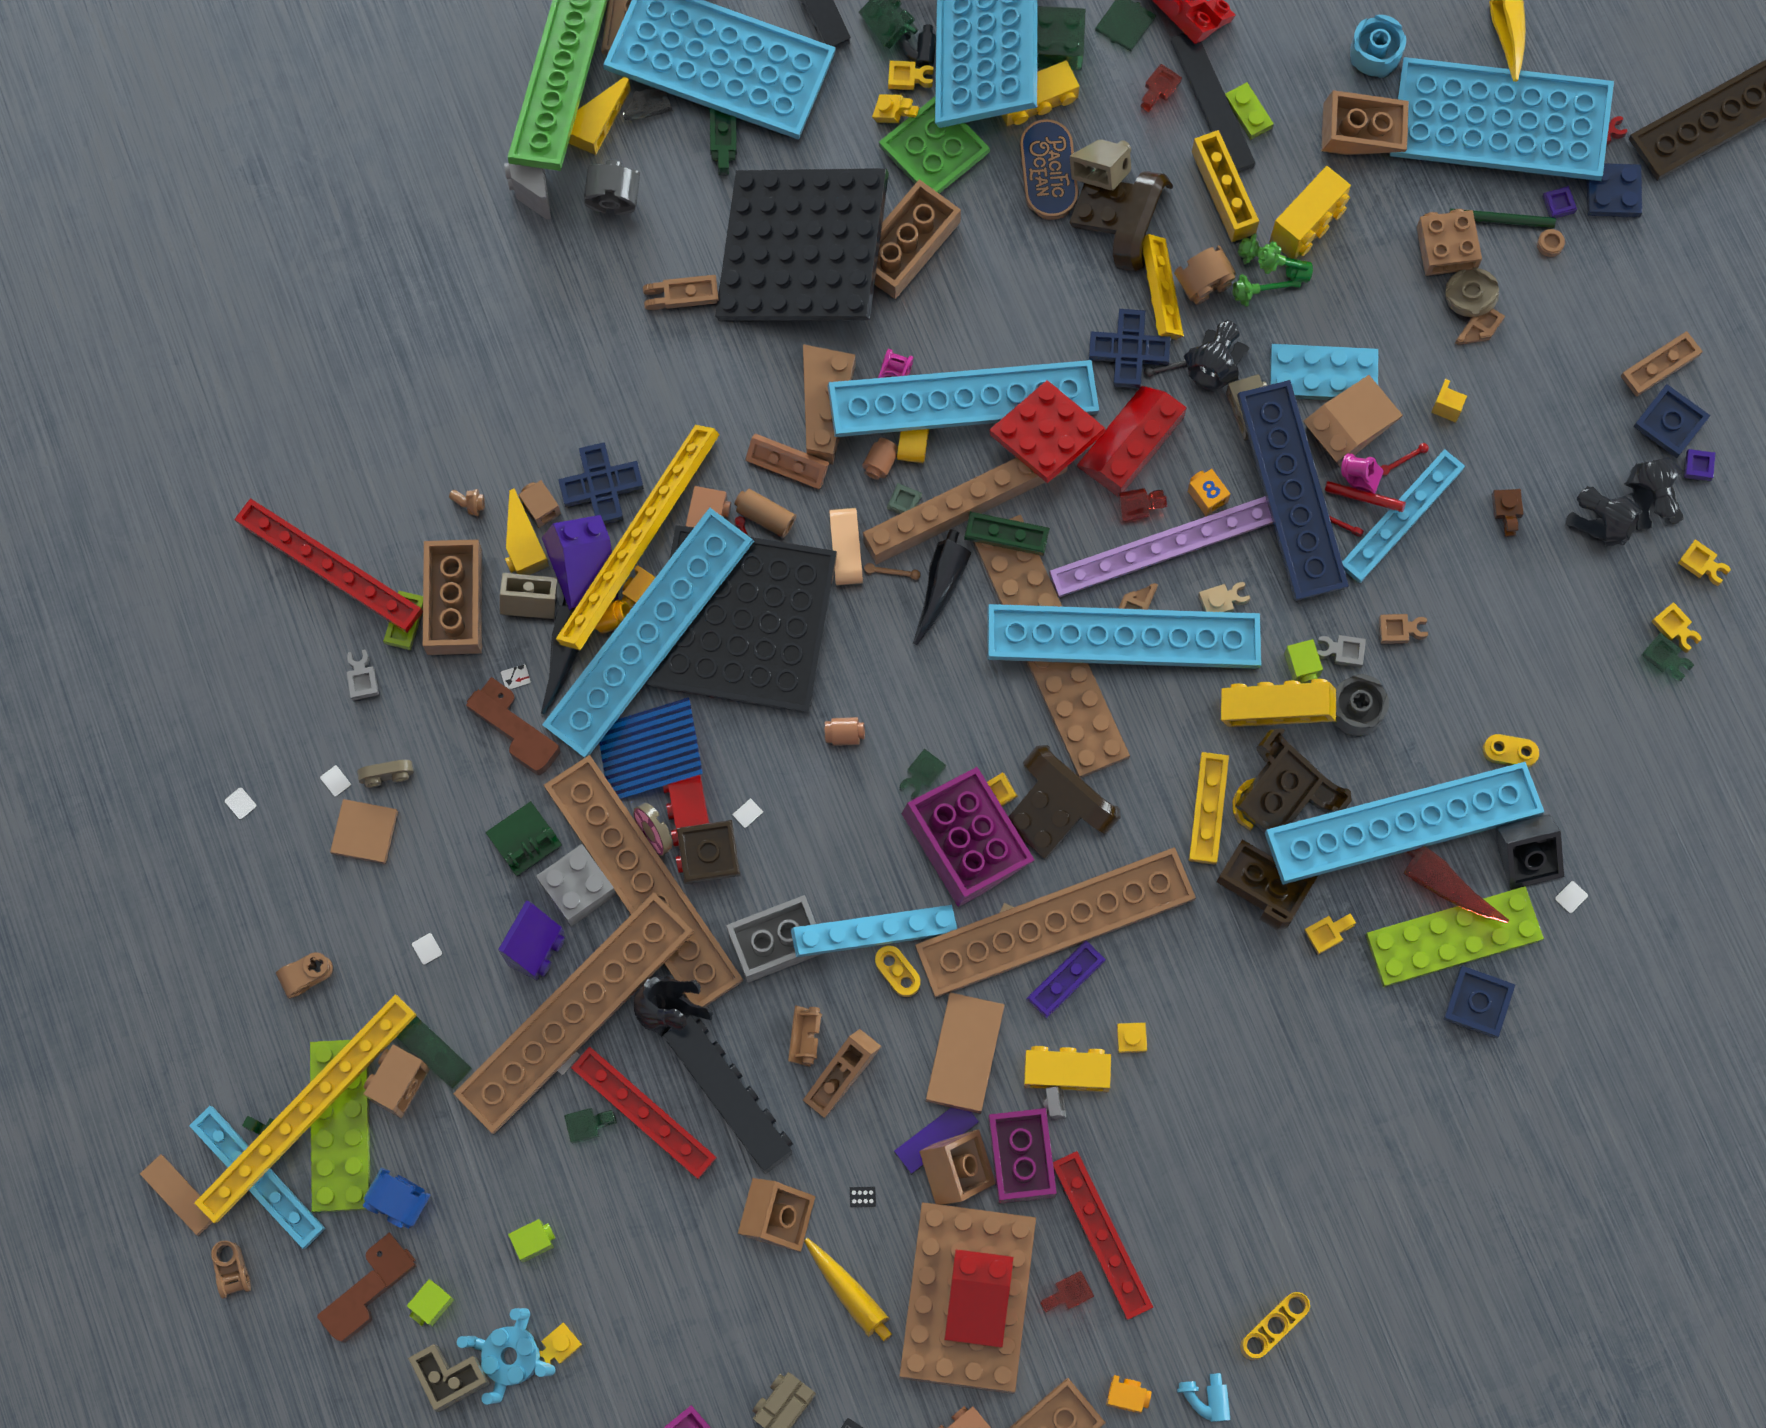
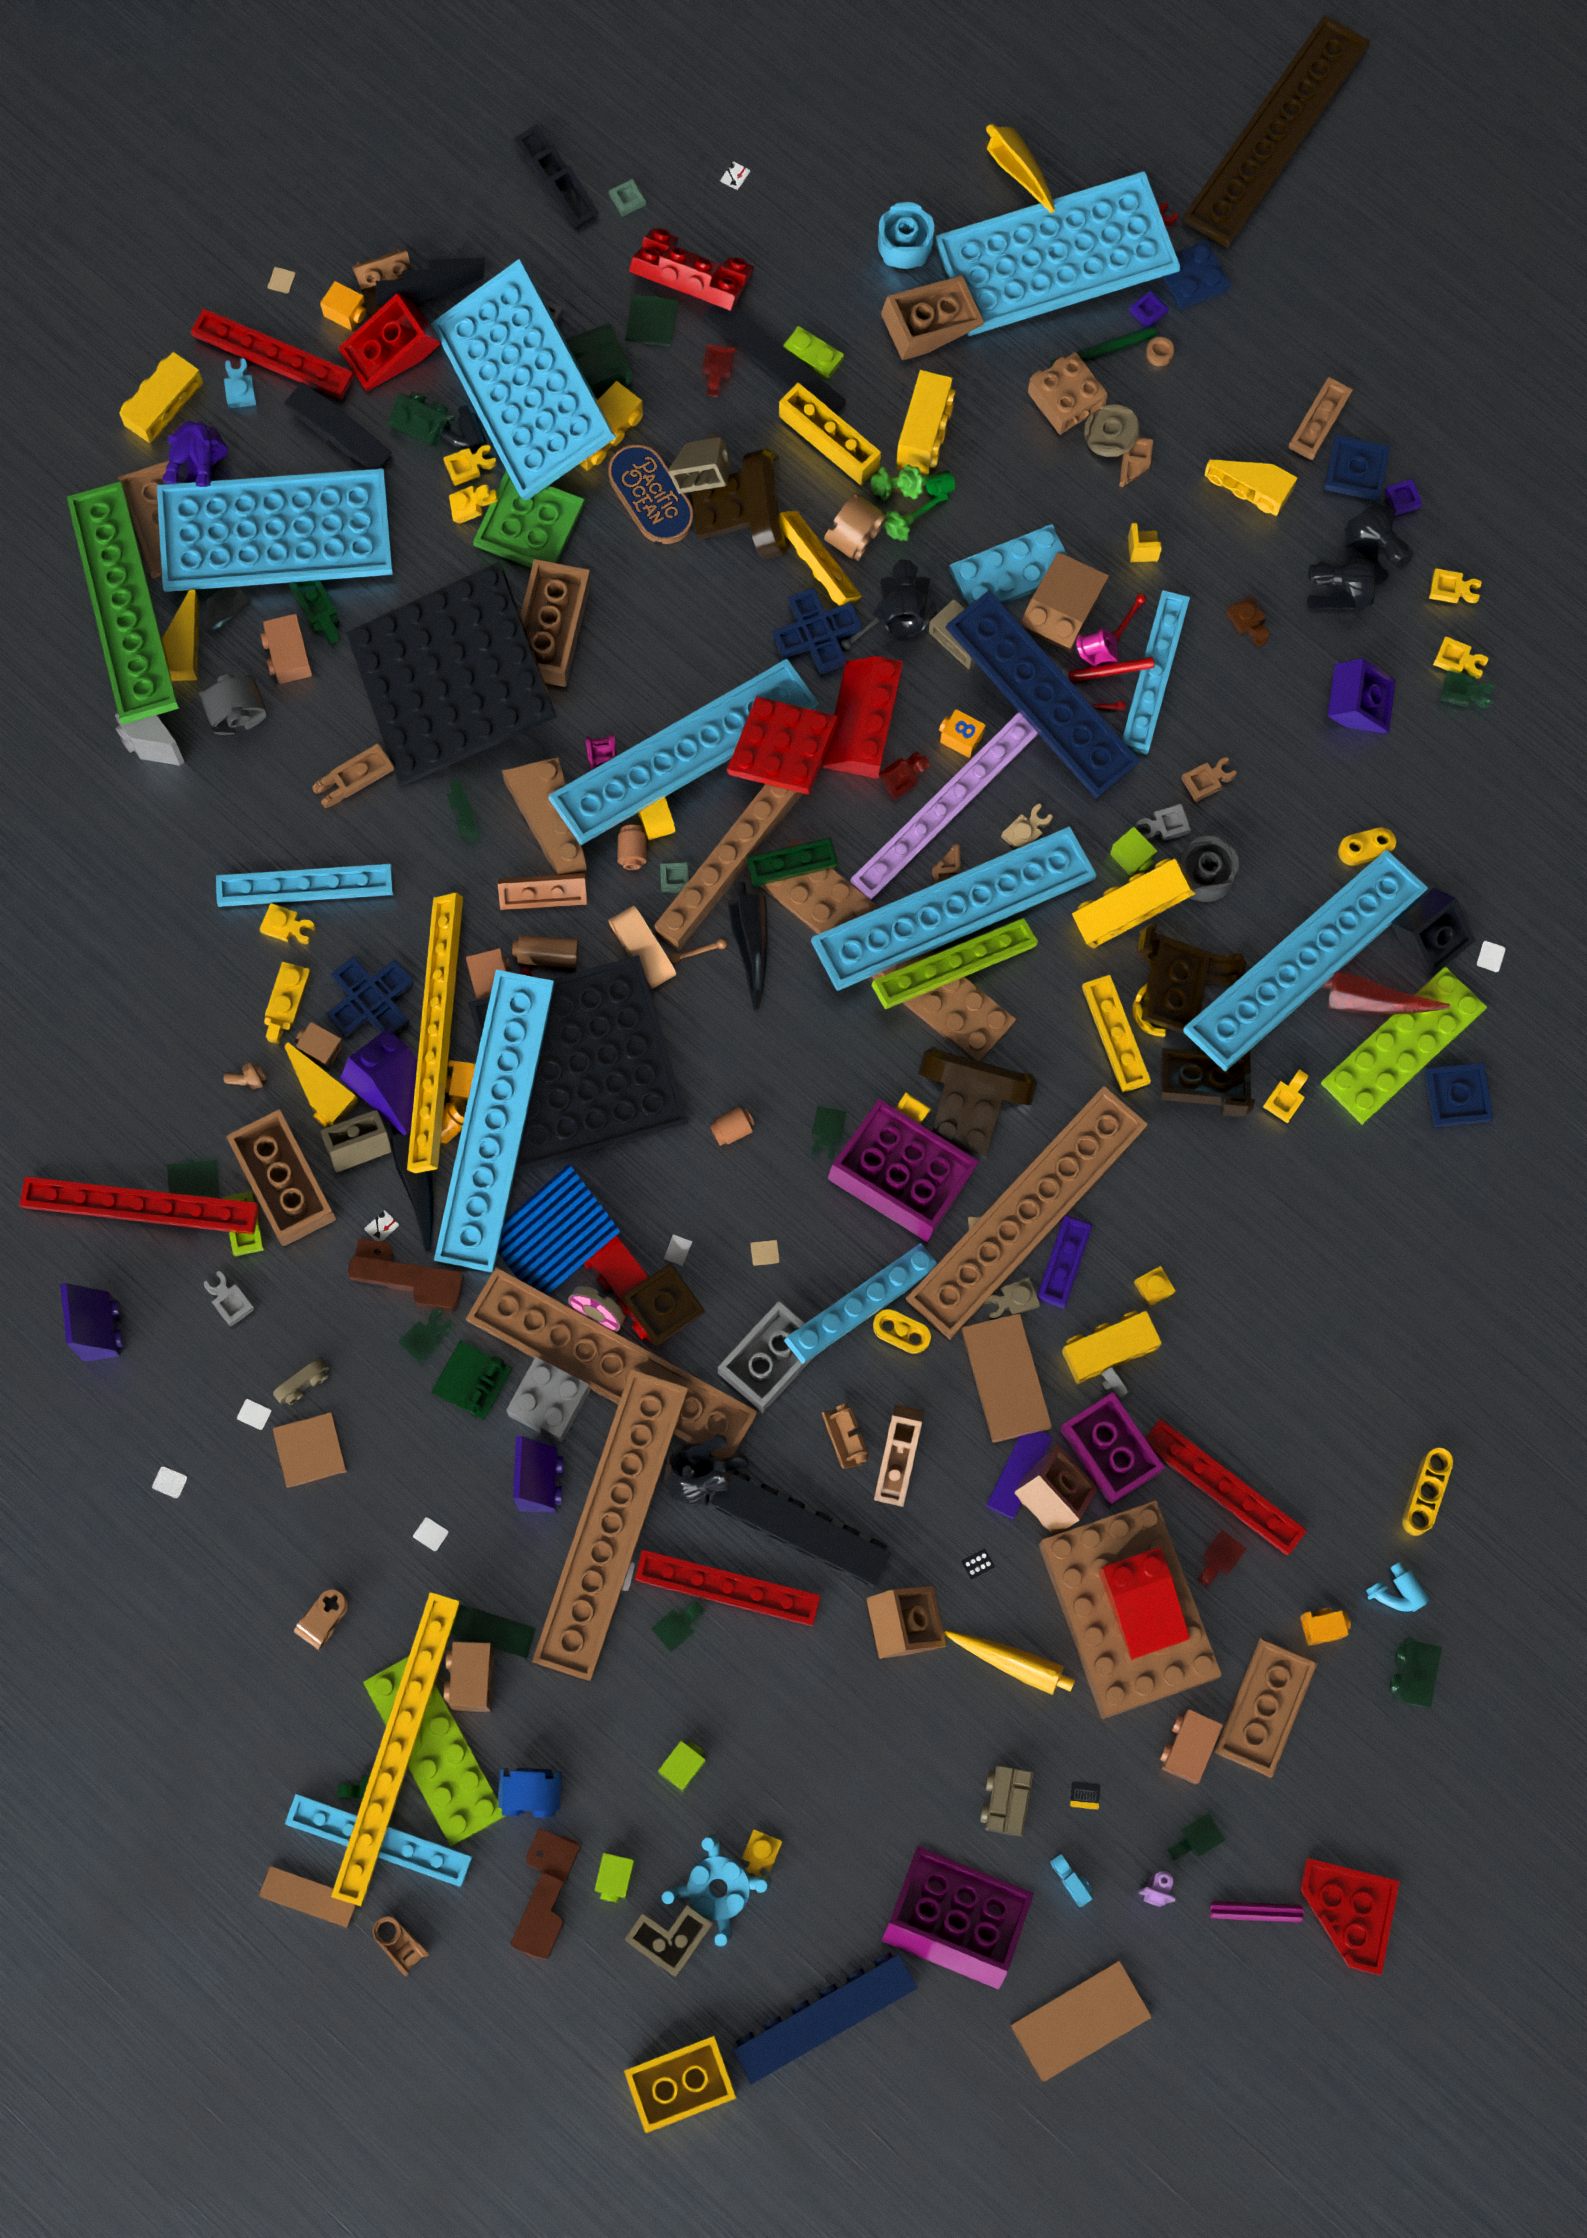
camera: 30 degrees left, 0 degrees up
none -> dark purple slope [60,1283,124,1362]
none -> clear green piece [167,1159,220,1199]
none -> medium azure plate [216,864,393,907]
none -> nougat brick [260,614,312,684]
none -> yellow plate [260,903,316,944]
none -> yellow hinge [264,962,311,1044]
none -> clear green plate [398,1309,452,1365]
none -> clear green plate [447,779,480,844]
none -> tan sticker [750,1240,780,1266]
none -> lime plate [871,918,1038,1010]
none -> dark tan plate [984,1277,1040,1320]
none -> yellow slope [1204,460,1297,516]
none -> dark purple slope [1328,658,1396,733]

